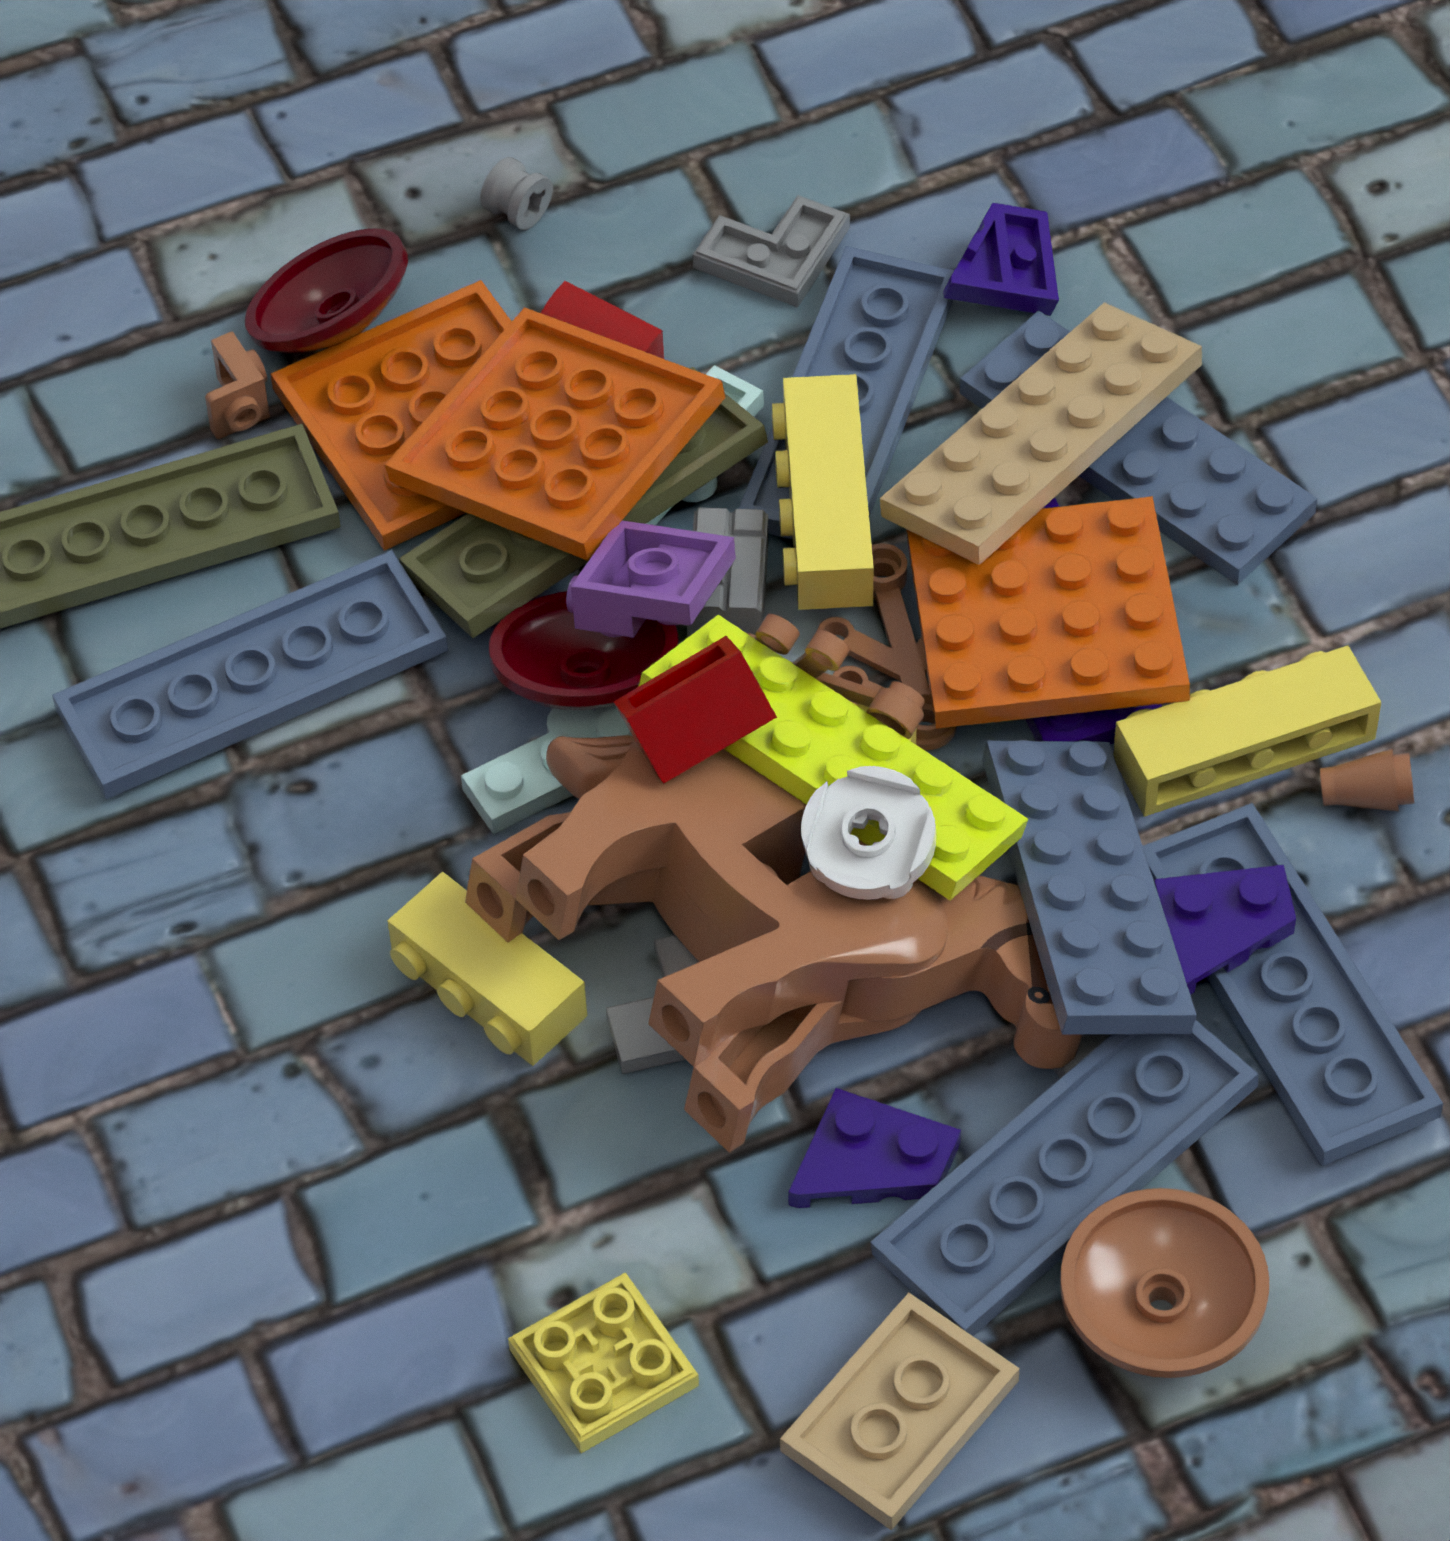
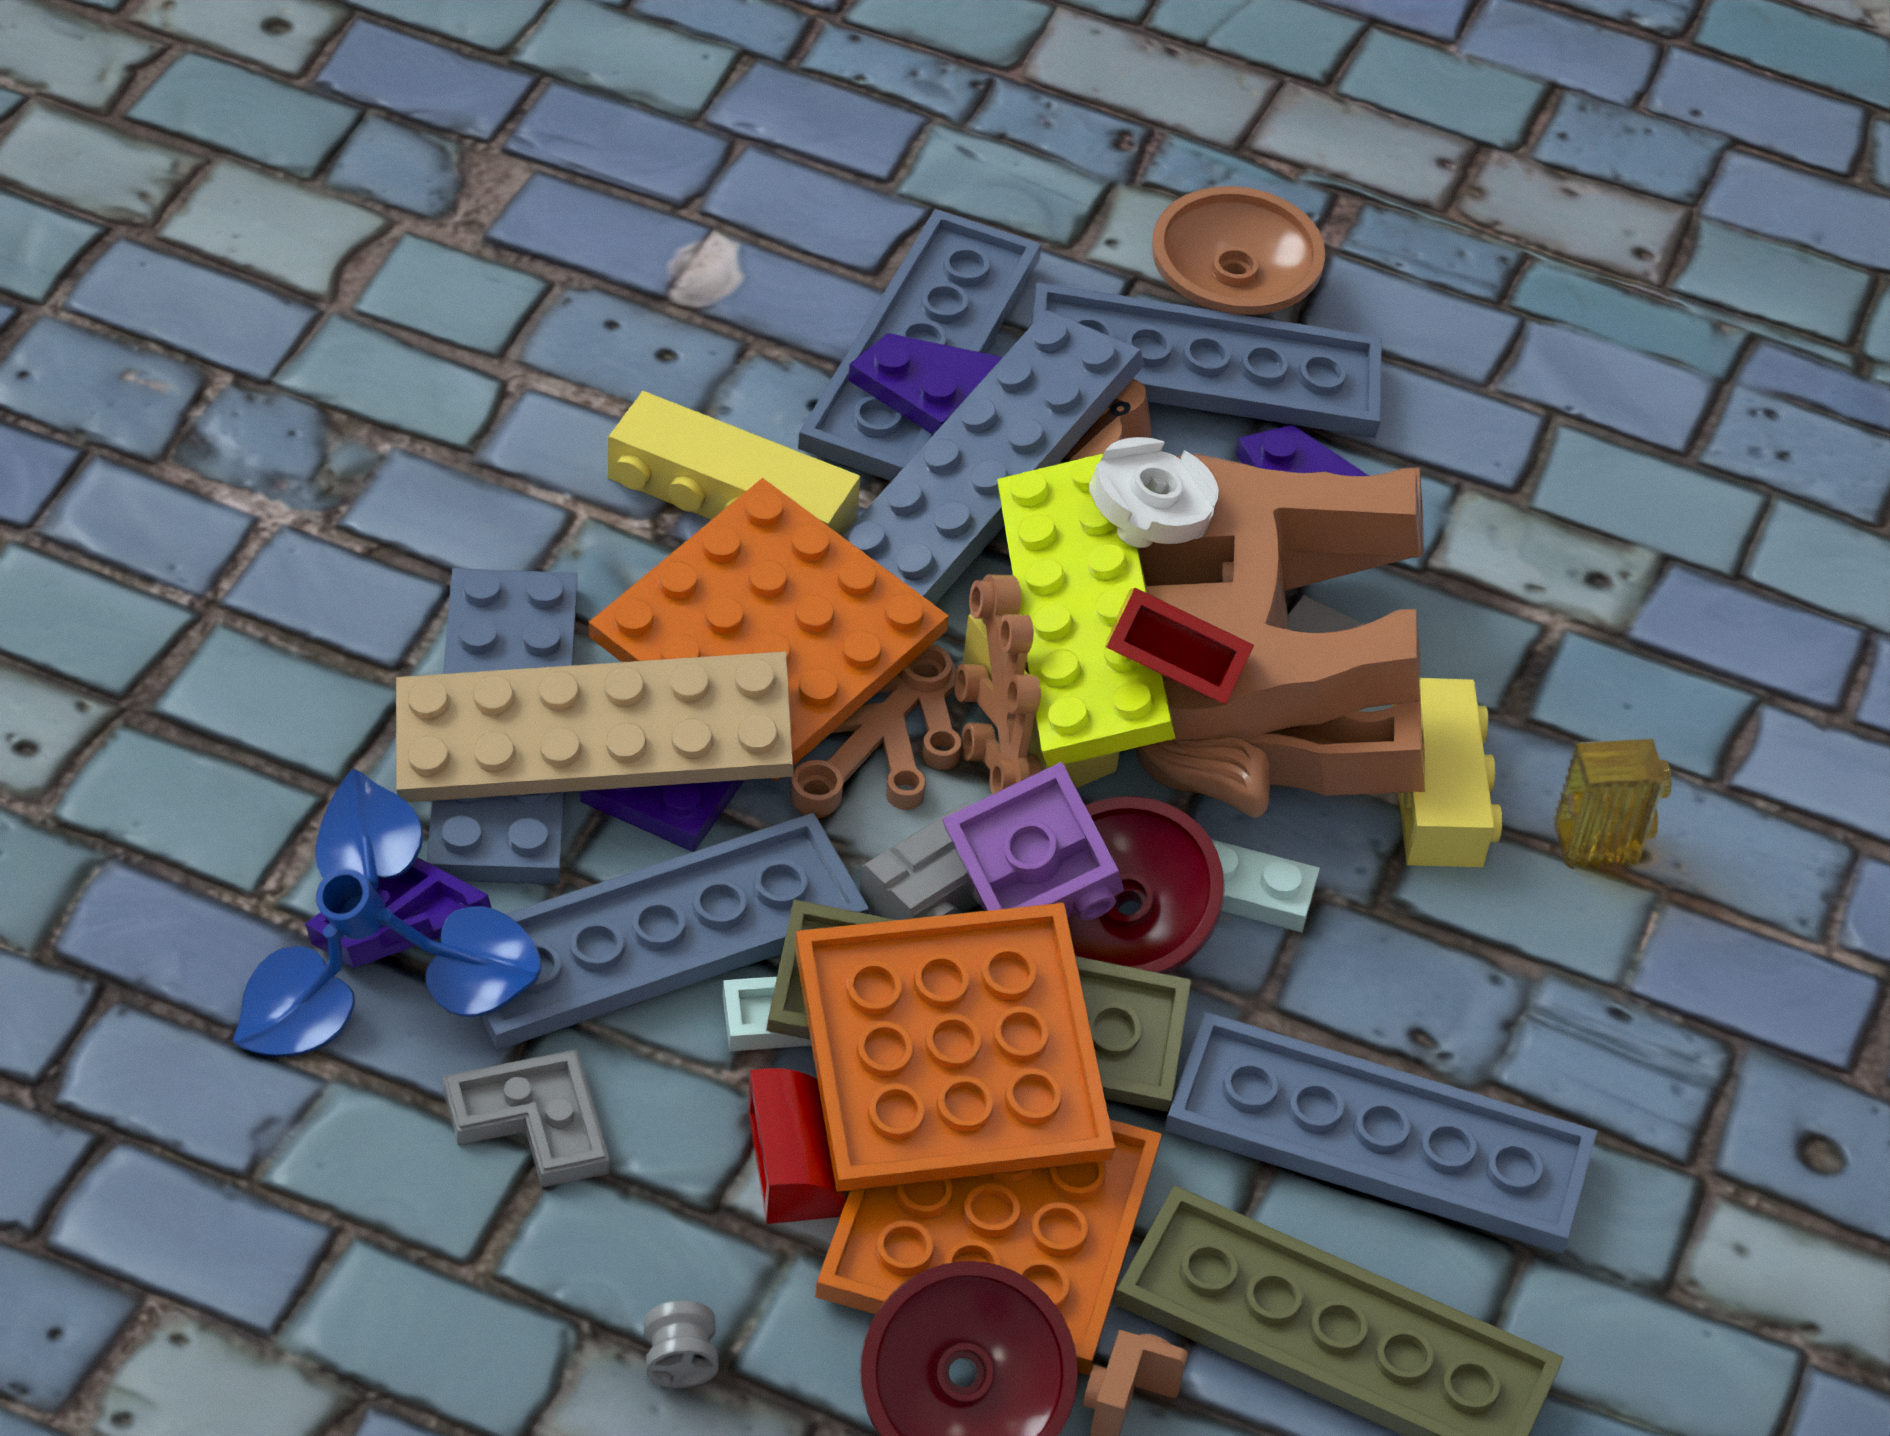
camera: 140 degrees left, 5 degrees down
light yellow tile [508,1272,699,1454] -> none
light yellow brick [772,374,874,610] -> none
tan plate [780,1292,1020,1530] -> none
nougat cone [1320,748,1414,812] -> none
none -> blue plant [233,769,542,1057]
none -> clear yellow brick [1553,738,1672,869]

